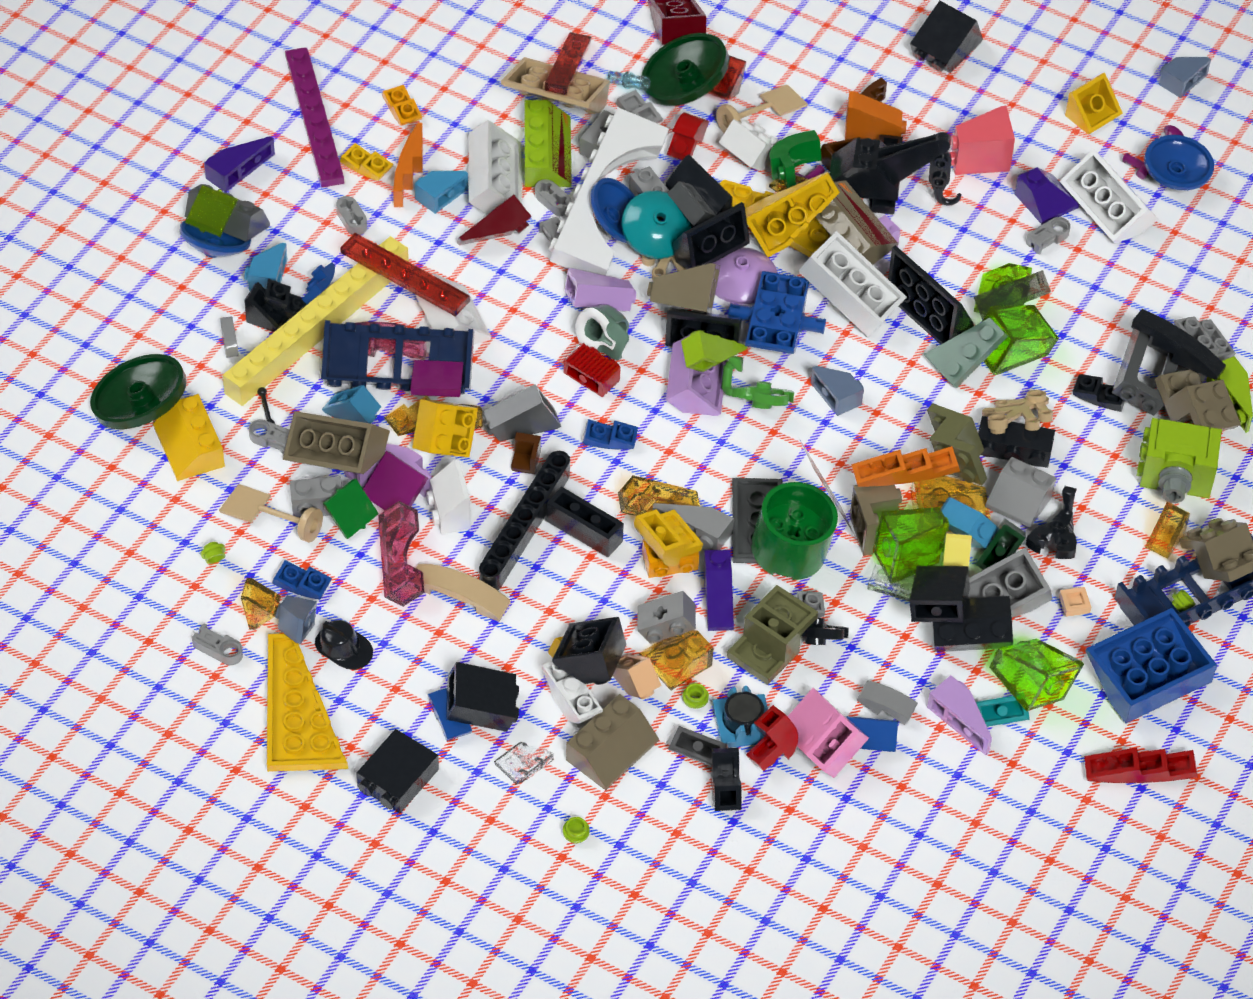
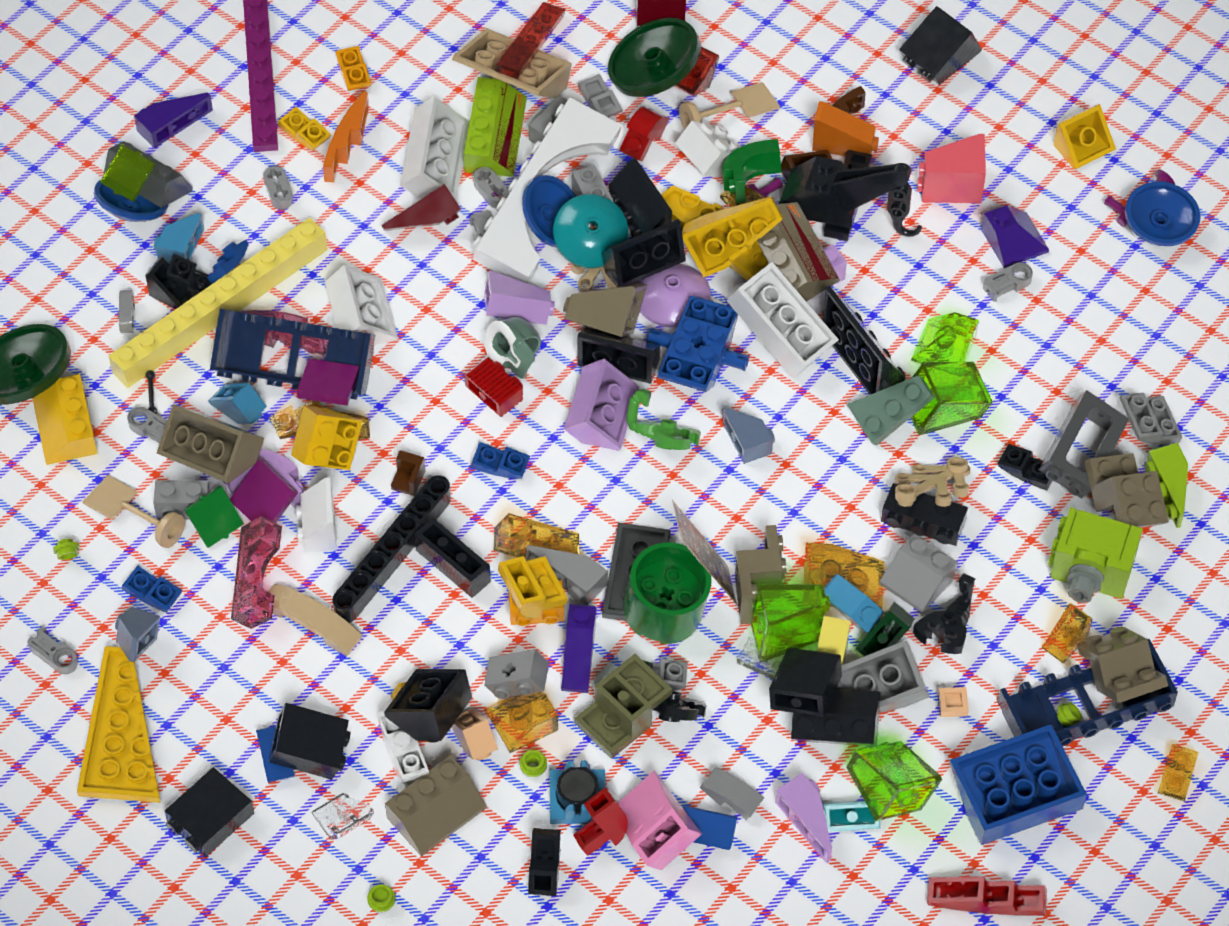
camera: 10 degrees right, 5 degrees up
clear yellow slope [241,578,281,630] -> none
black piece [315,620,373,670] -> none
clear red tile [340,233,470,317] -> none
dark azure slope [415,171,468,214] -> none
dark grey slope [483,384,562,442] -> none
clear light blue axle [606,70,650,91] -> none
dark grey slope [668,181,716,226] -> none
flat silver slope [668,726,728,767] -> none
lime slope [681,331,748,372] -> none
orange slope [851,446,960,487] -> none
olive bracket [927,403,987,486] -> none
clear smoke slope [974,270,1051,319] -> none
white slope [1060,149,1158,243] -> none
black slope [1131,309,1226,381] -> none
sand blue slope [1159,57,1211,98] -> none

